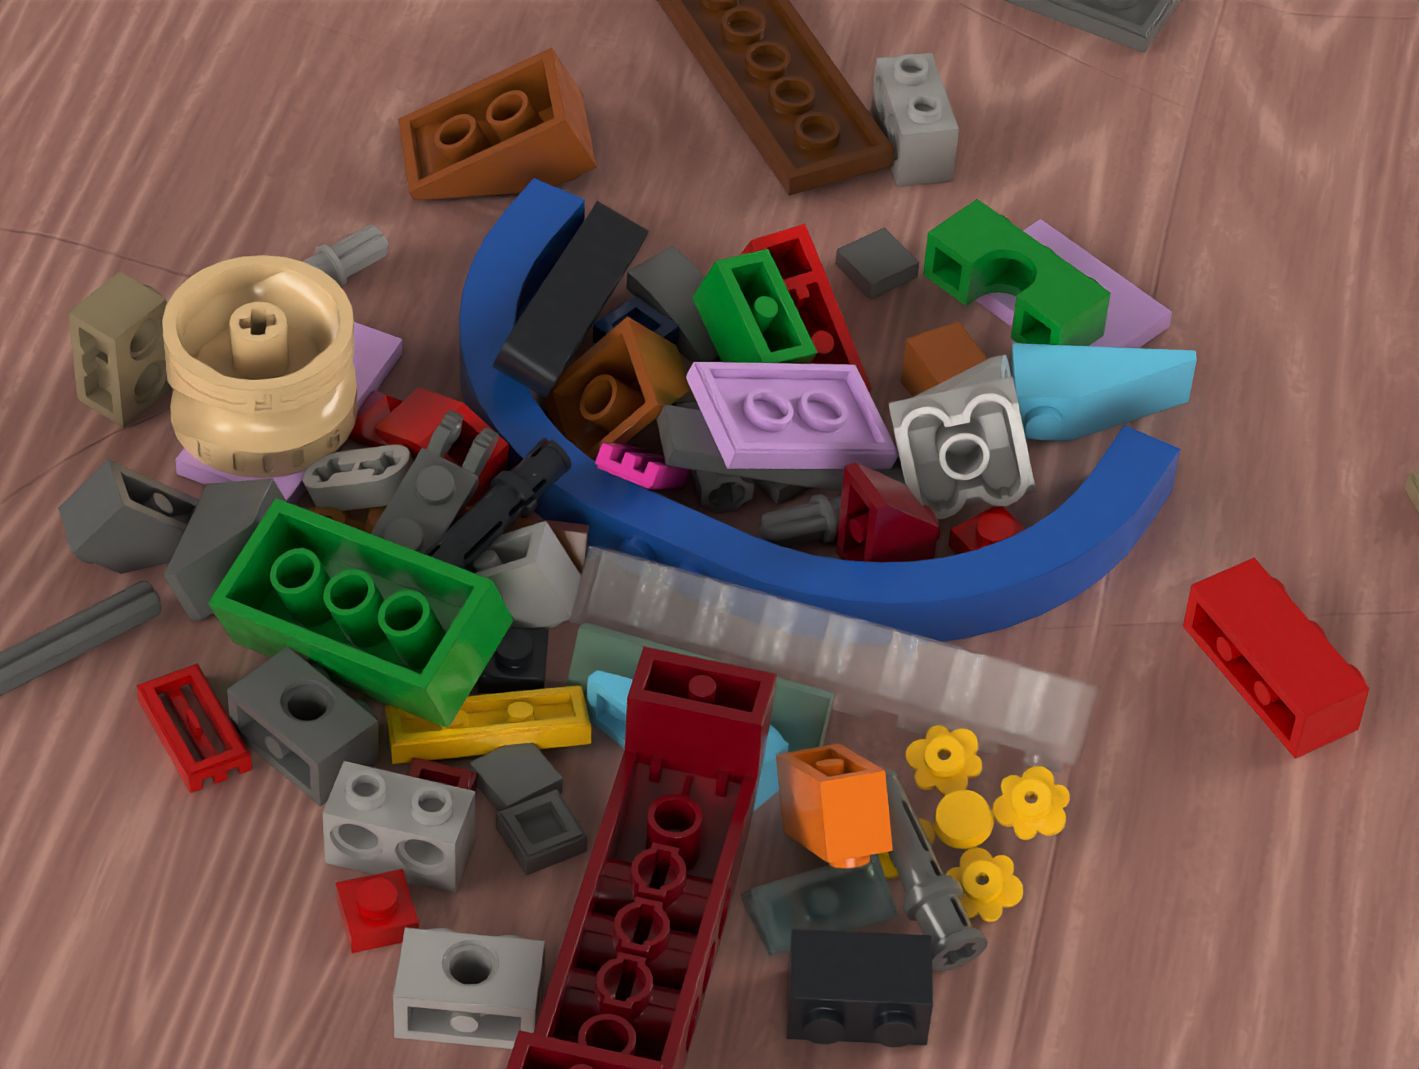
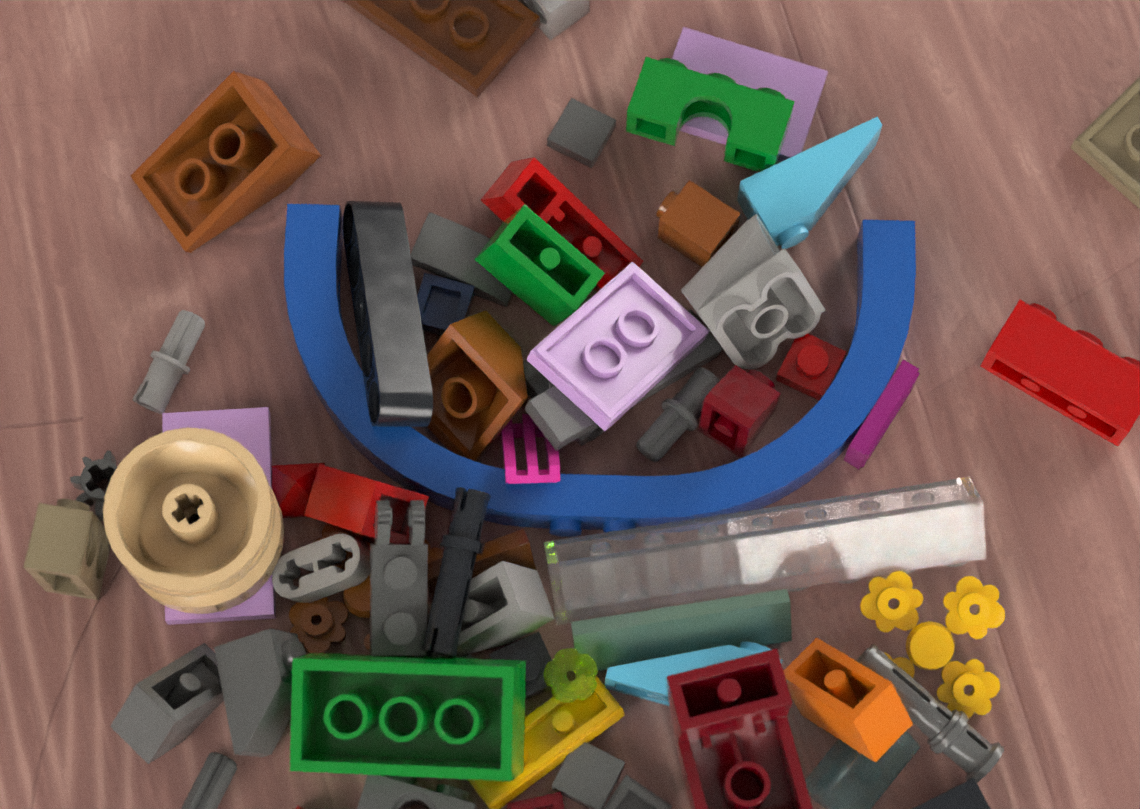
camera: 25 degrees left, 25 degrees up
none -> clear neon green plate [544,648,598,703]
none -> magenta tile [843,359,920,469]

